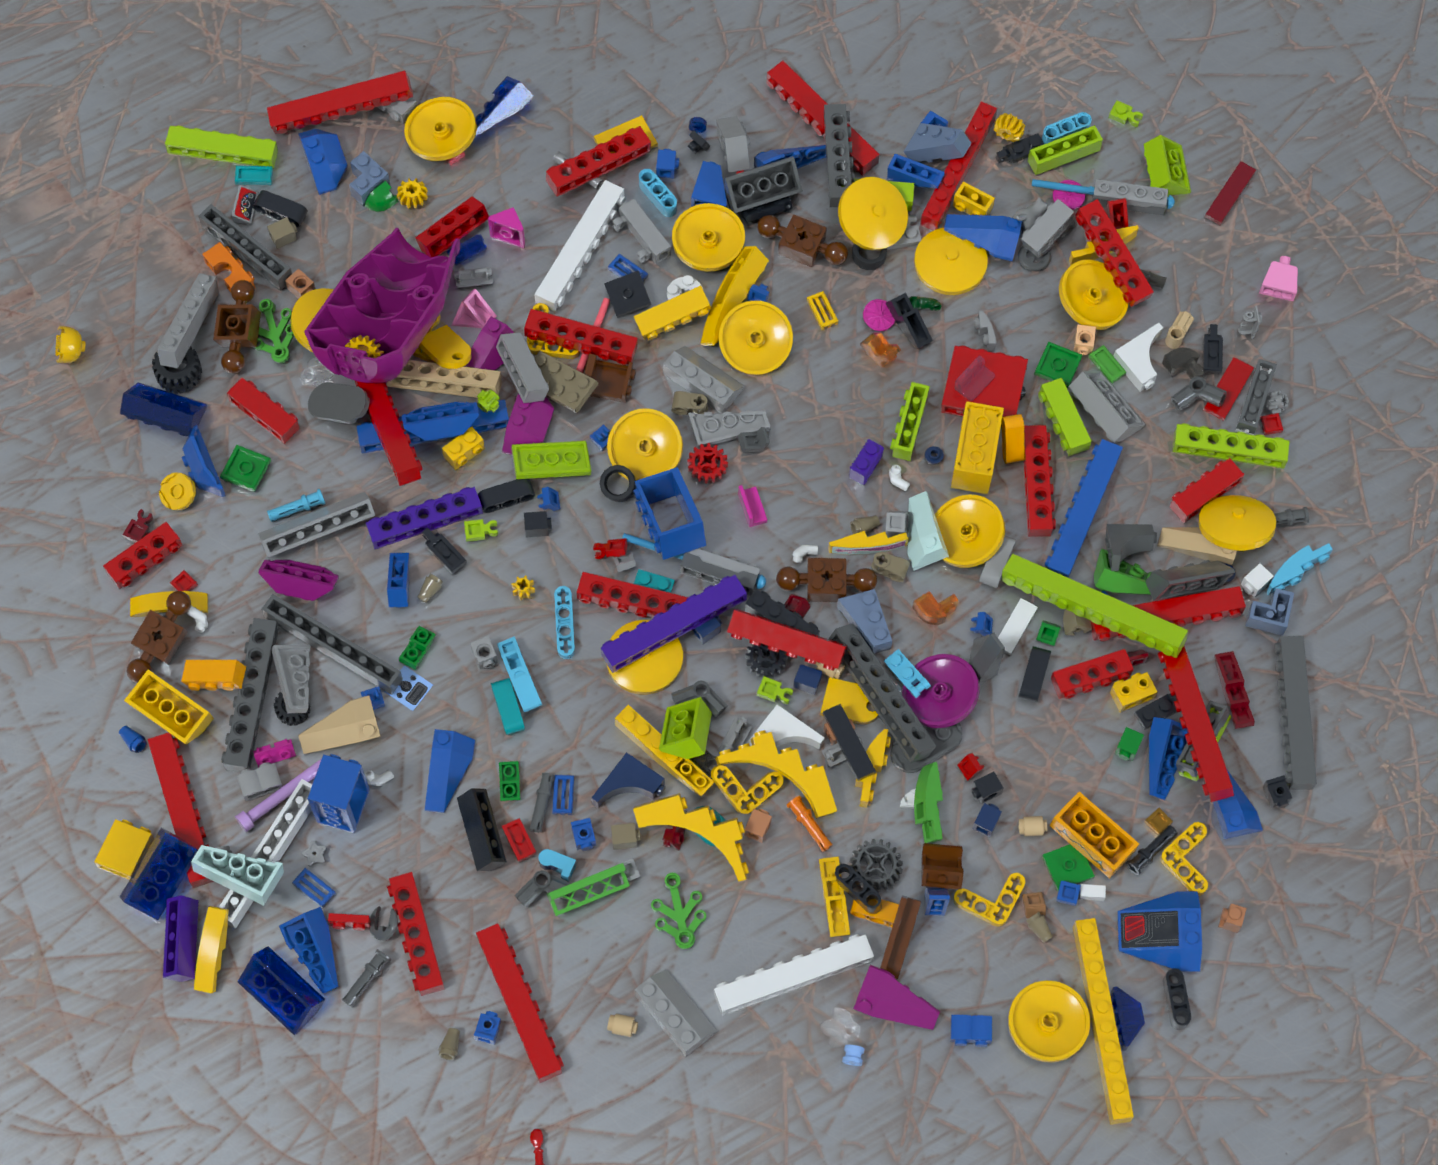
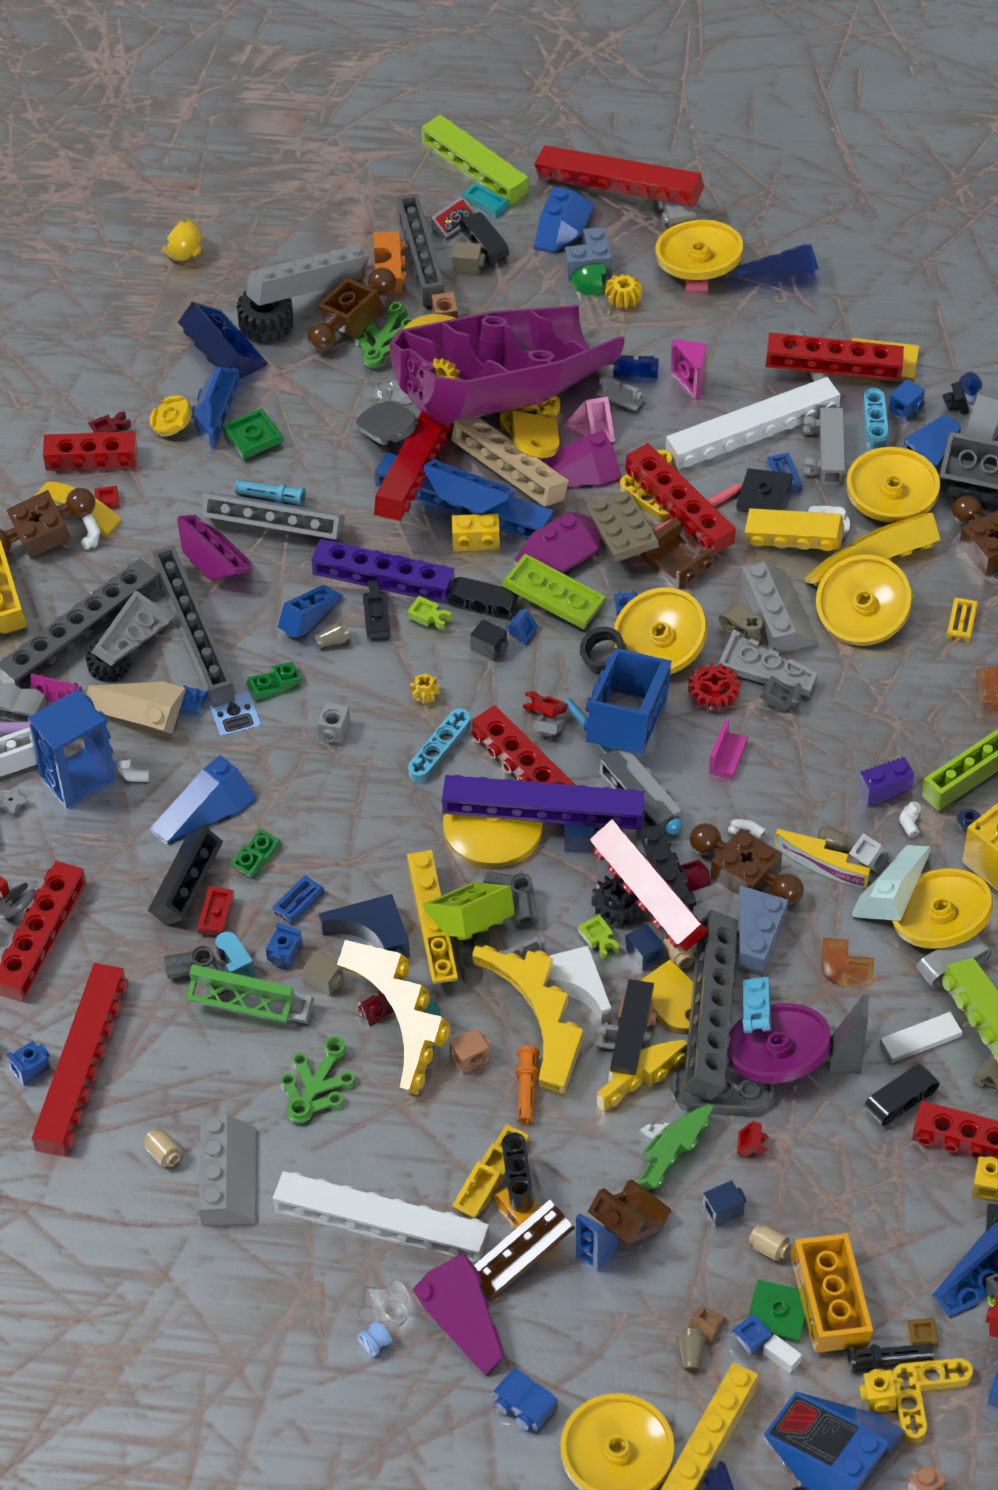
camera: 40 degrees right, 15 degrees down
light orange brick [181,660,246,691] -> none
red brick [227,378,300,444] -> none
red brick [415,196,489,258] -> none
lime gear [477,390,500,413] -> none
teal beam [491,678,525,735] -> none
light grey brick [496,332,549,403] -> none
medium azure slope [497,636,542,712] -> none
dark grey pin [529,773,555,833] -> none
teal plate [633,569,675,593] -> none
yellow beam [711,765,783,814] -> none
blue tile [747,283,770,302] -> none
dark grey gear [849,839,903,893] -> none
dark tan piece [871,551,910,582] -> none
yellow beam [953,873,1025,927] -> none
blue tile [970,612,993,636] -> none
black brick [971,771,1004,804] -> none
green slope [1036,620,1061,646] -> none
green brick [1115,727,1144,761] -> none
none -> yellow brick [859,1369,901,1413]

